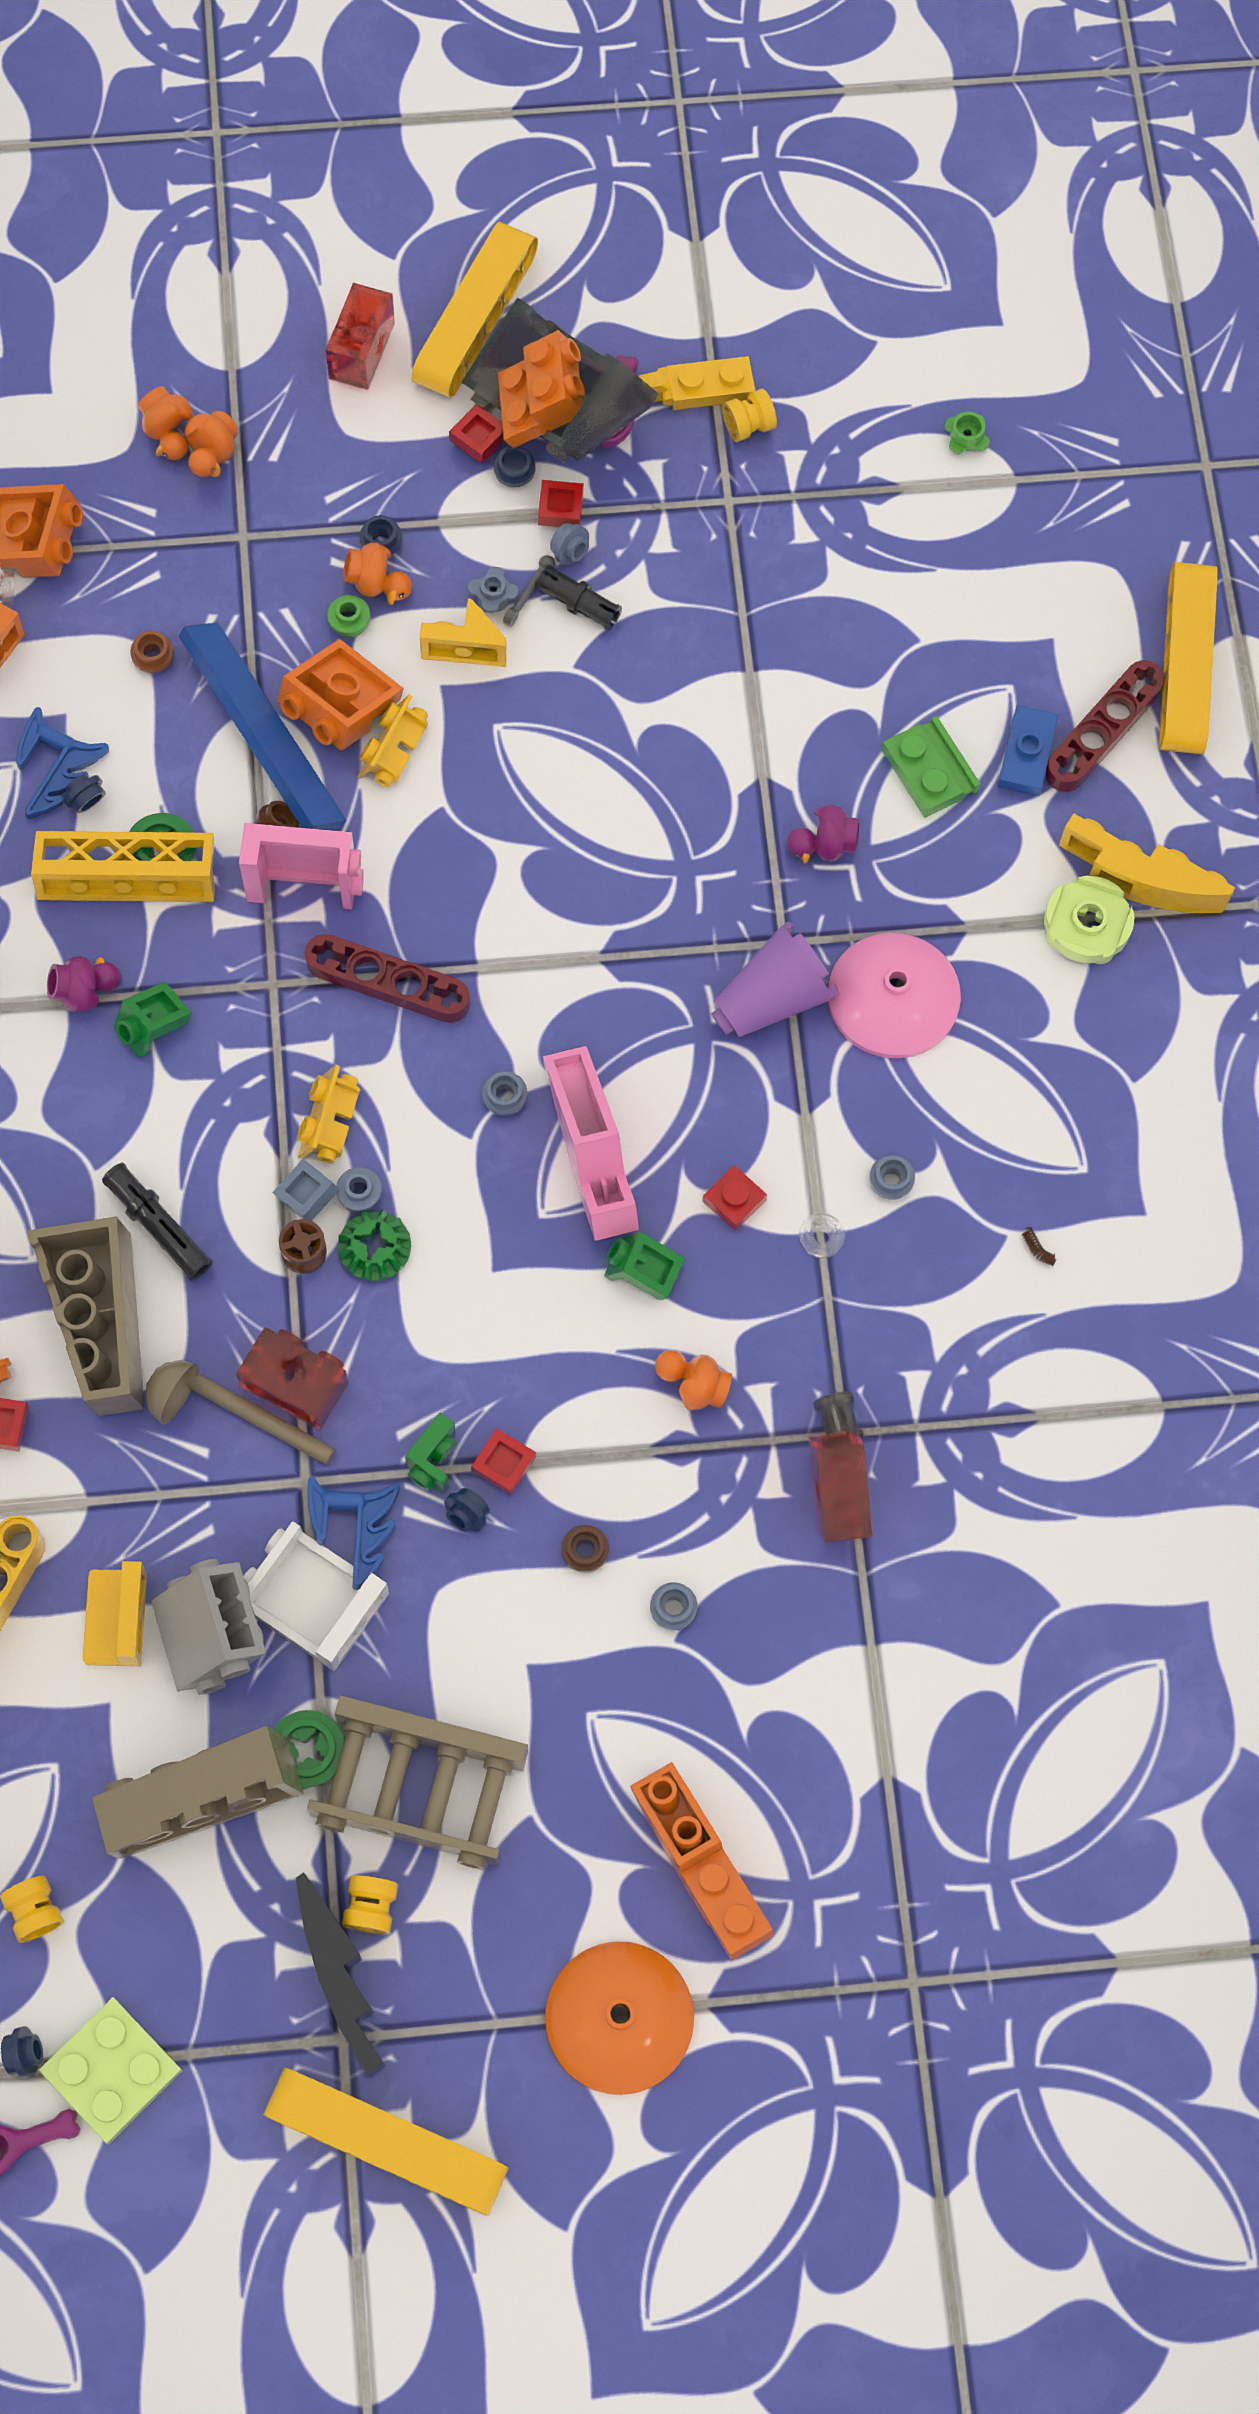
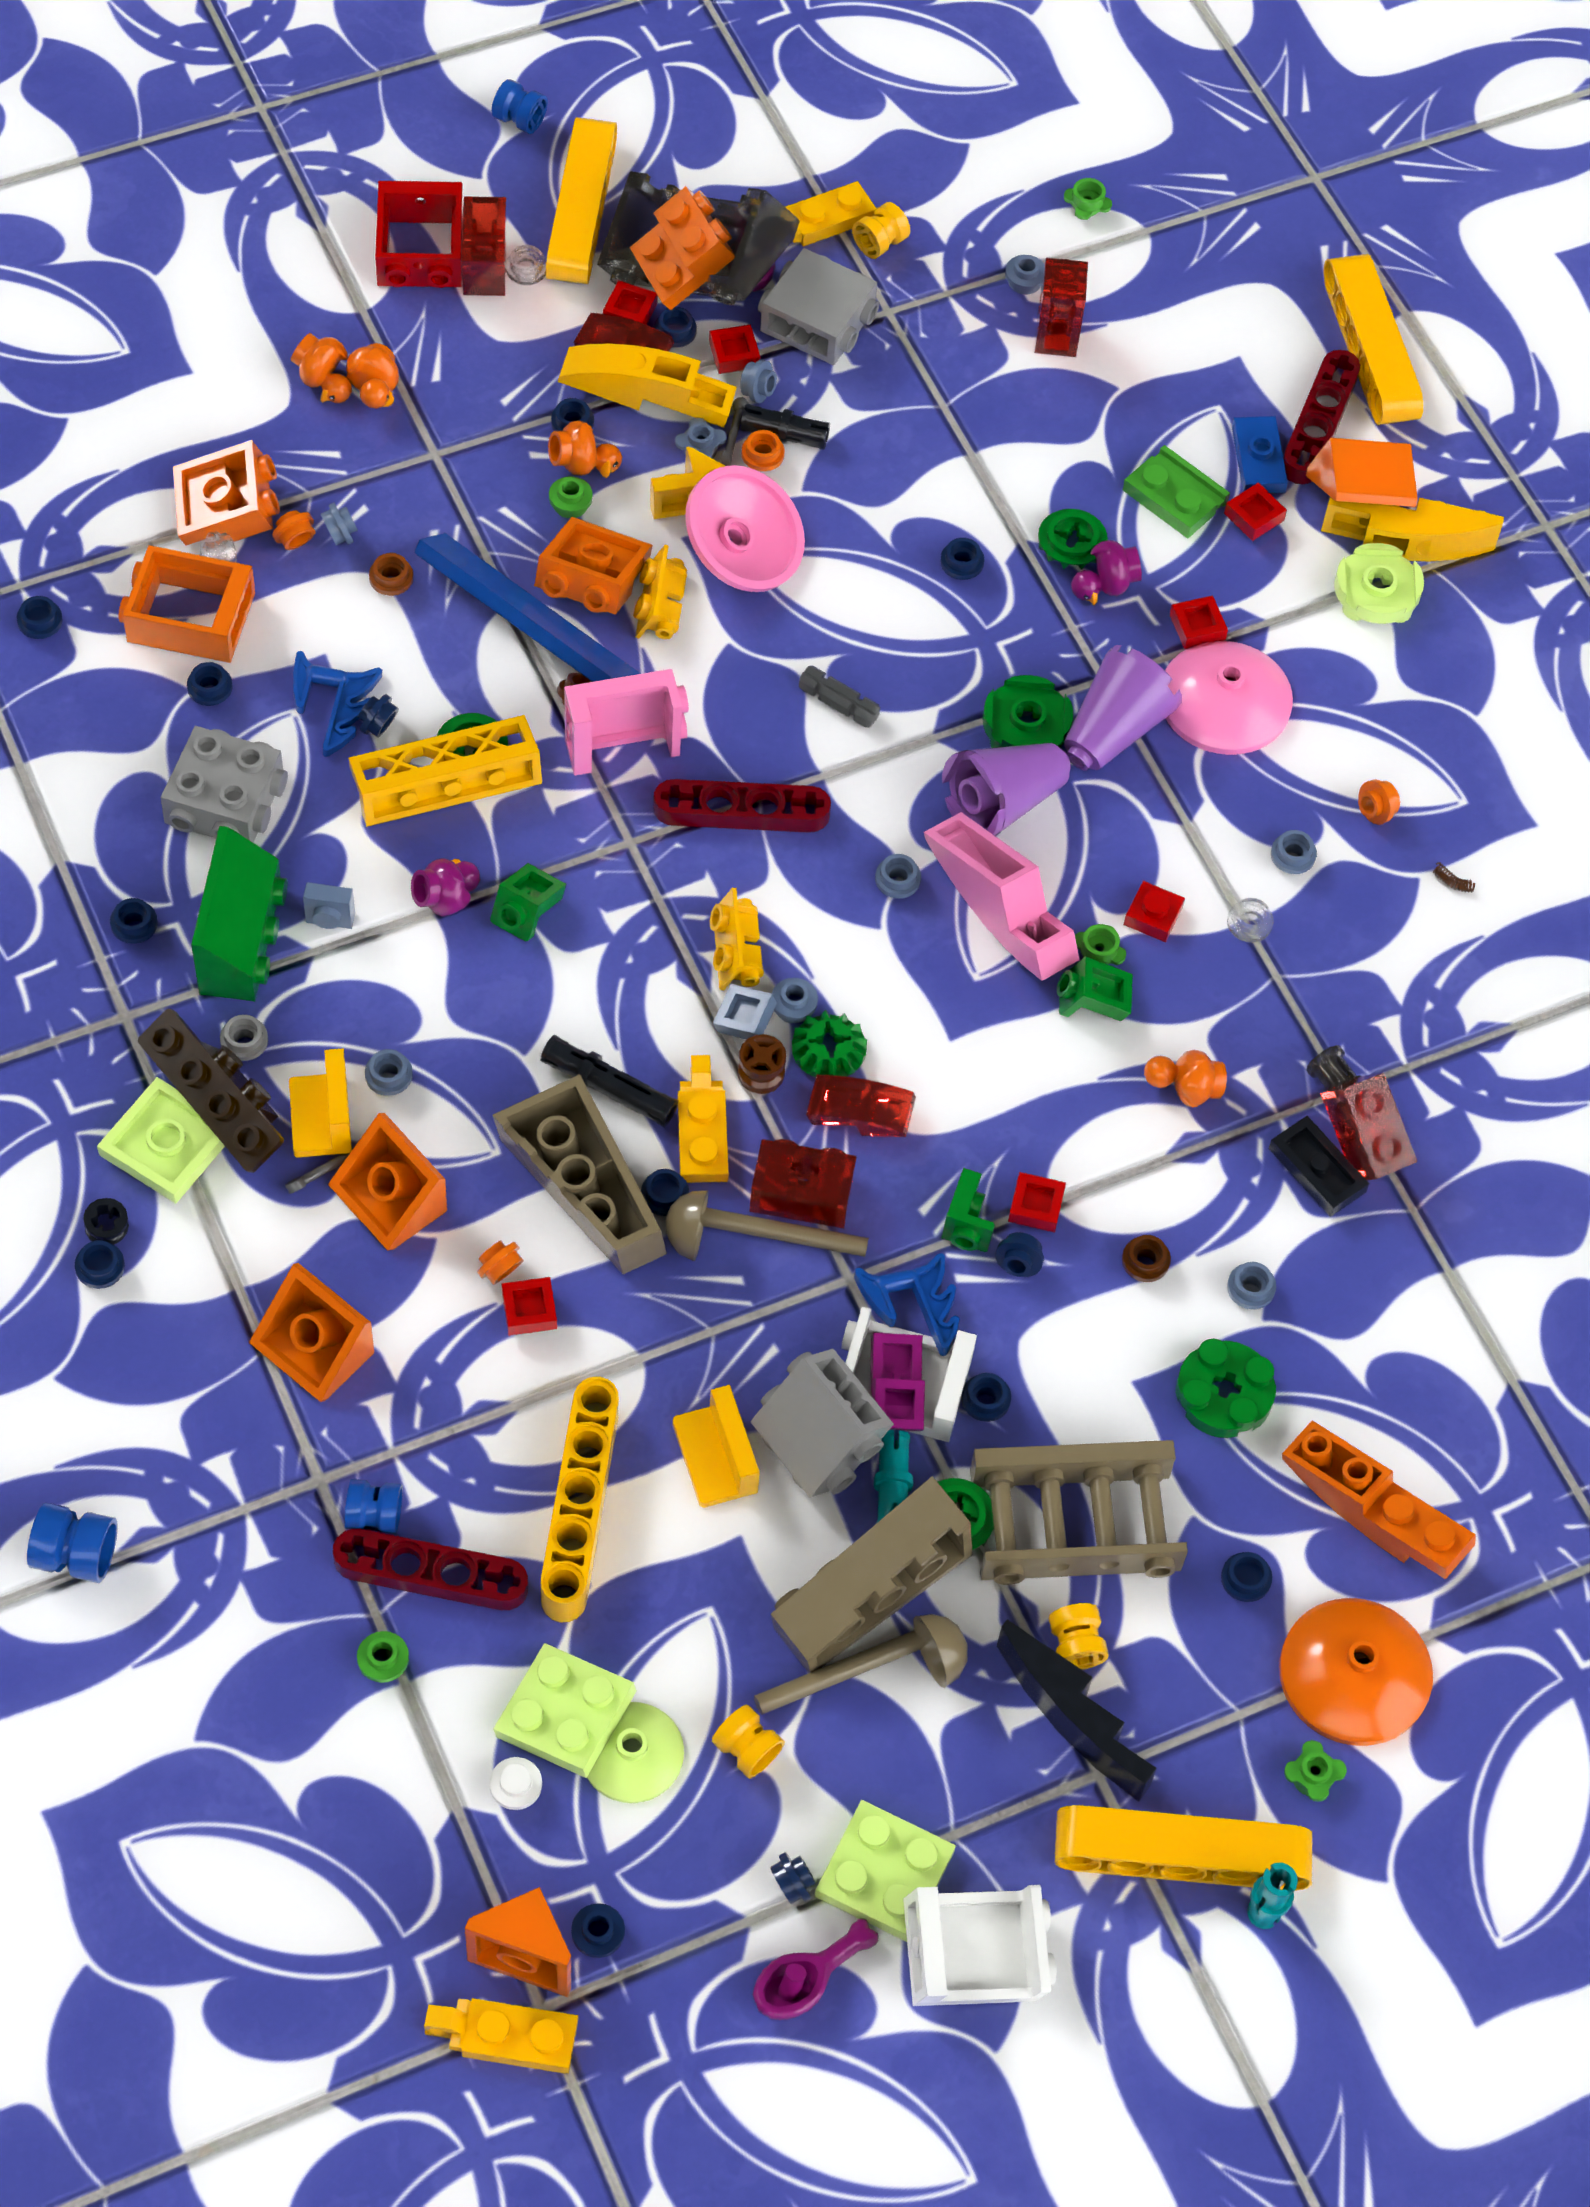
camera: 20 degrees left, 10 degrees down
none -> orange plate [272,510,316,550]
none -> sand blue plate [321,502,358,546]
none -> red window [375,181,464,288]
none -> blue wheel [491,79,548,134]
none -> clear plate [506,245,547,285]
none -> yellow slope [557,344,737,428]
none -> clear red slope [573,313,674,352]
none -> dark blue plate [641,1169,689,1216]
none -> yellow hinge [677,1055,729,1183]
none -> bright pink dish [685,465,805,592]
none -> orange plate [741,430,785,471]
none -> dark tan piece [754,1614,968,1715]
none -> light grey brick [758,248,879,366]
none -> dark grey axle [799,666,881,728]
none -> clear red slope [806,1075,916,1137]
none -> magenta slope [870,1333,925,1431]
none -> teal pin [874,1430,913,1523]
none -> white panel [903,1885,1056,2006]
none -> dark blue plate [940,537,984,580]
none -> medium lavender cone [942,743,1071,836]
none -> dark blue plate [961,1373,1011,1422]
none -> green plate [983,675,1074,749]
none -> sand blue plate [1005,255,1047,295]
none -> clear red brick [1034,258,1088,357]
none -> green gear [1038,509,1108,570]
none -> bright green plate [1075,924,1126,965]
none -> red plate [1170,595,1228,650]
none -> green plate [1175,1338,1276,1438]
none -> dark blue plate [1221,1552,1272,1602]
none -> red plate [1224,482,1287,541]
none -> teal pin [1247,1863,1298,1929]
none -> black plate [1268,1116,1370,1217]
none -> bright green plate [1284,1740,1347,1802]
none -> orange slope [1306,438,1418,507]
none -> orange plate [1358,779,1400,825]

